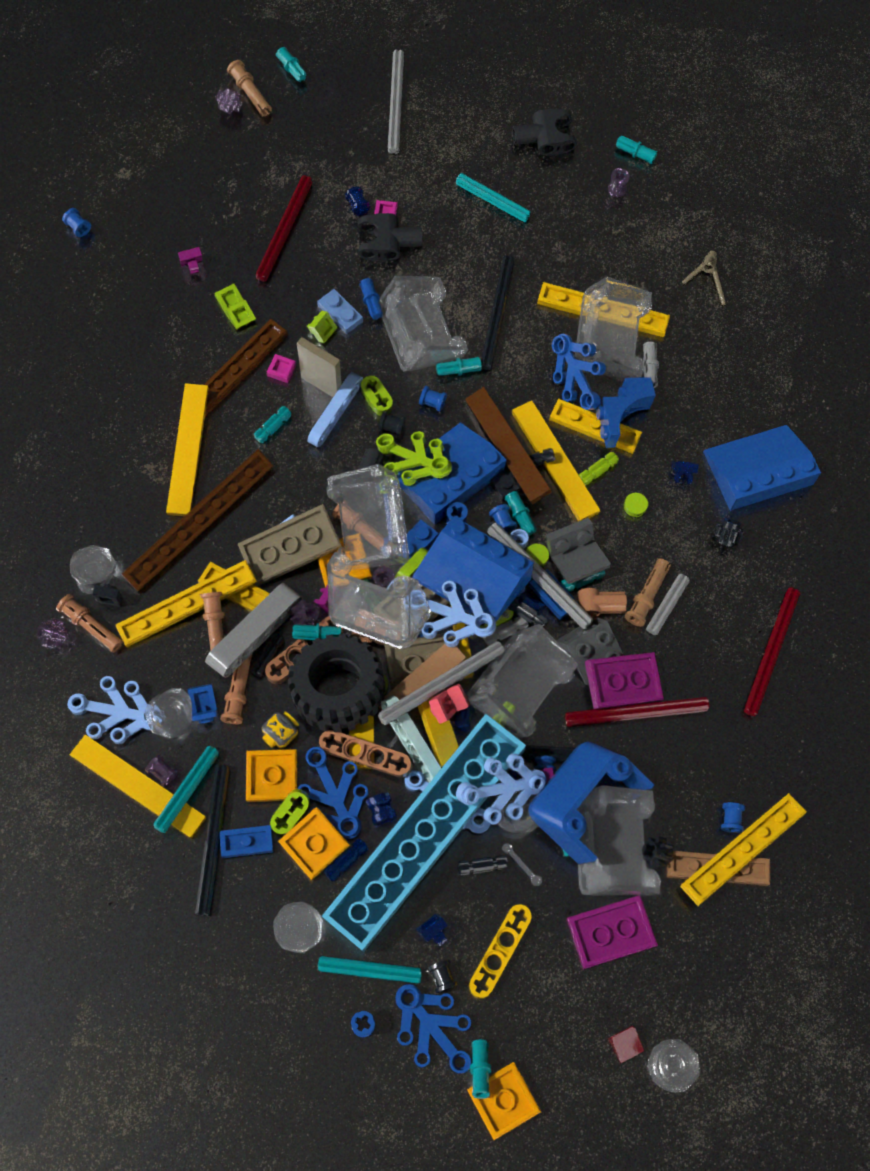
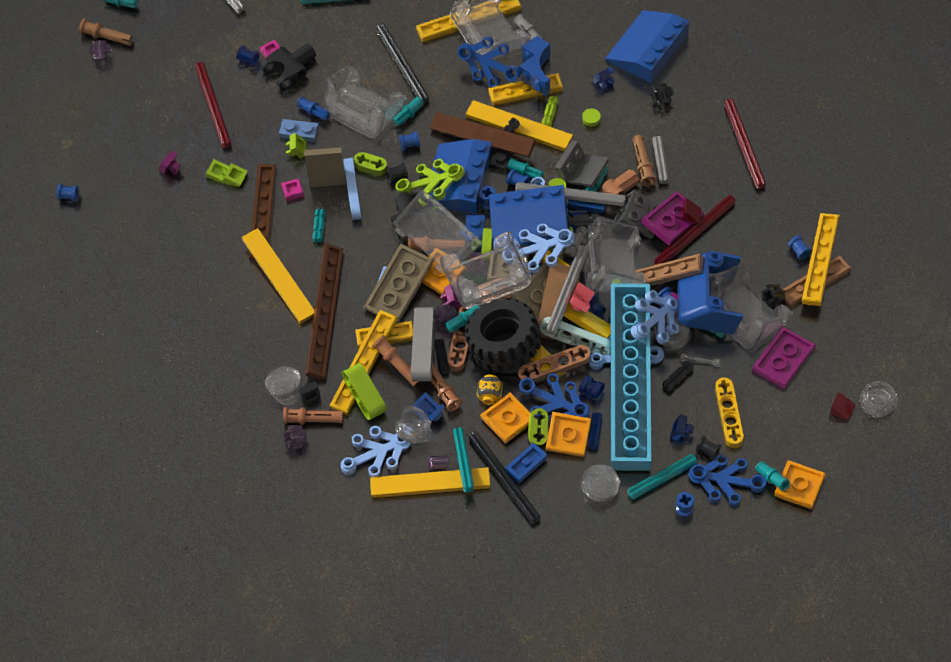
camera: 30 degrees left, 10 degrees down
none -> lime beam [342,363,387,420]
none -> medium nougat tile [633,254,703,286]
none -> dark red slope [681,199,701,224]

